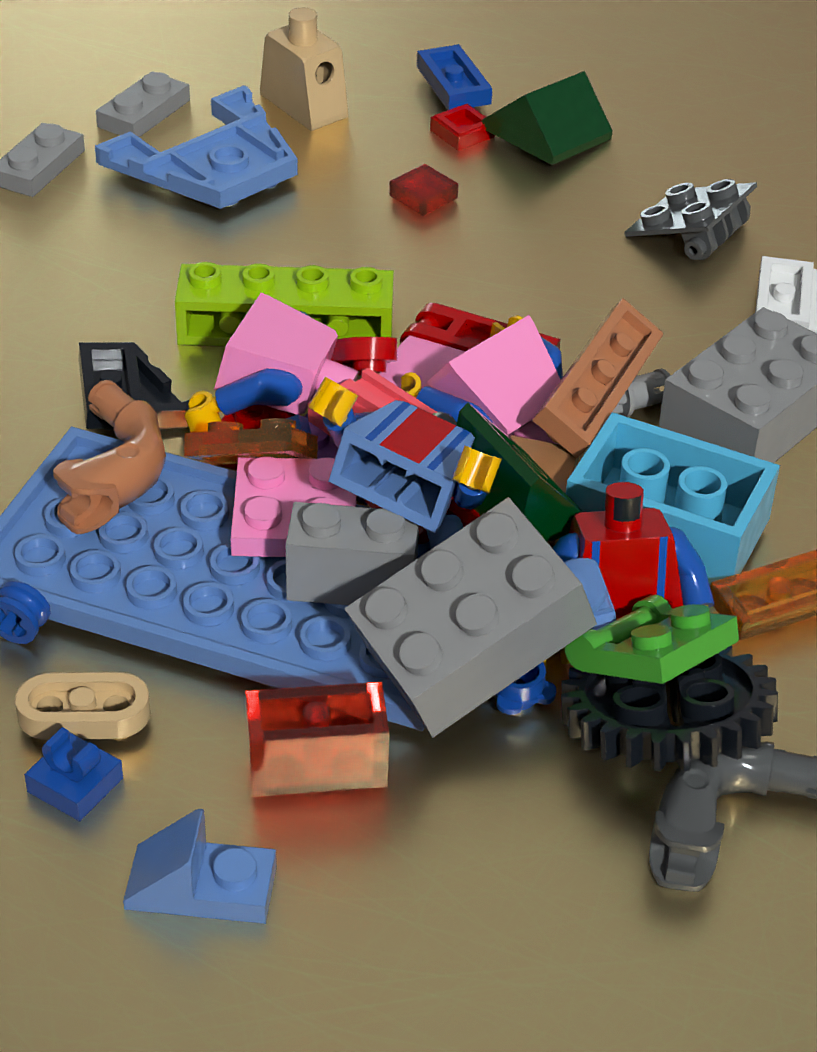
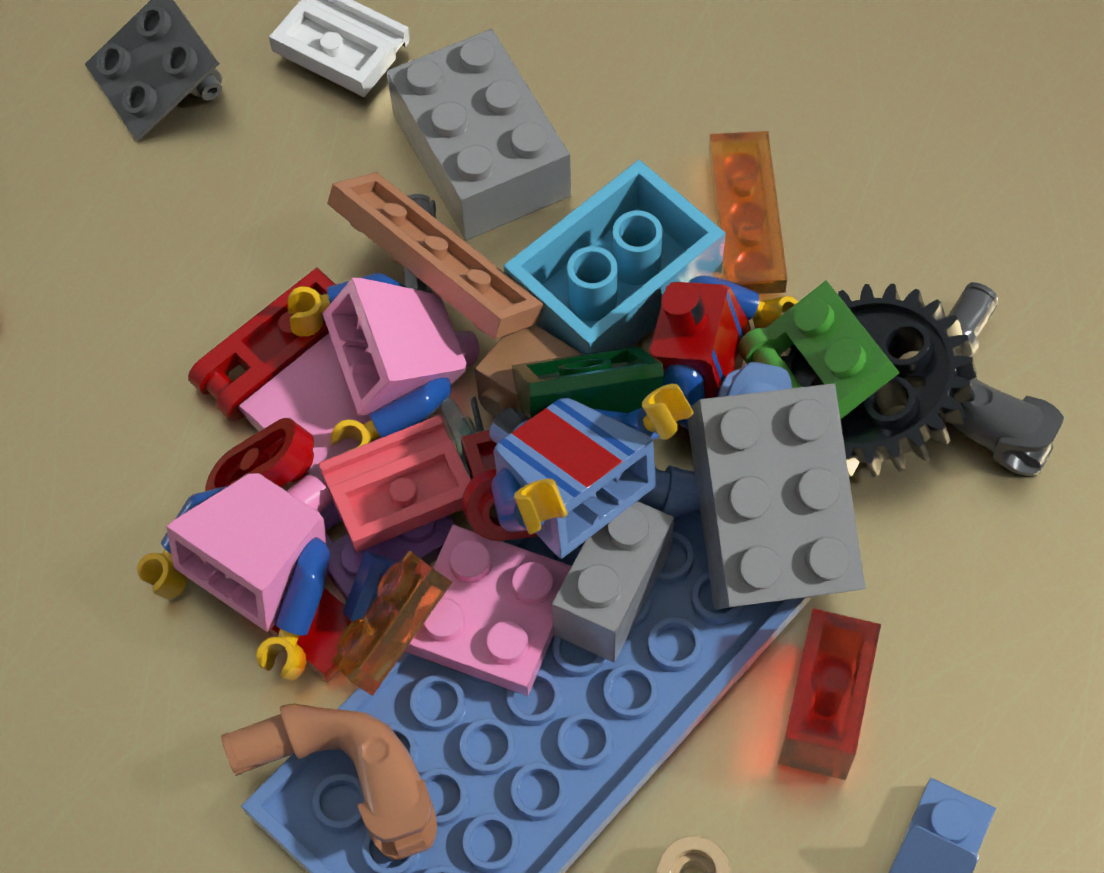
camera: 65 degrees left, 20 degrees up
black wing [78,342,190,430] -> none
lime brick [175,262,394,346] -> none

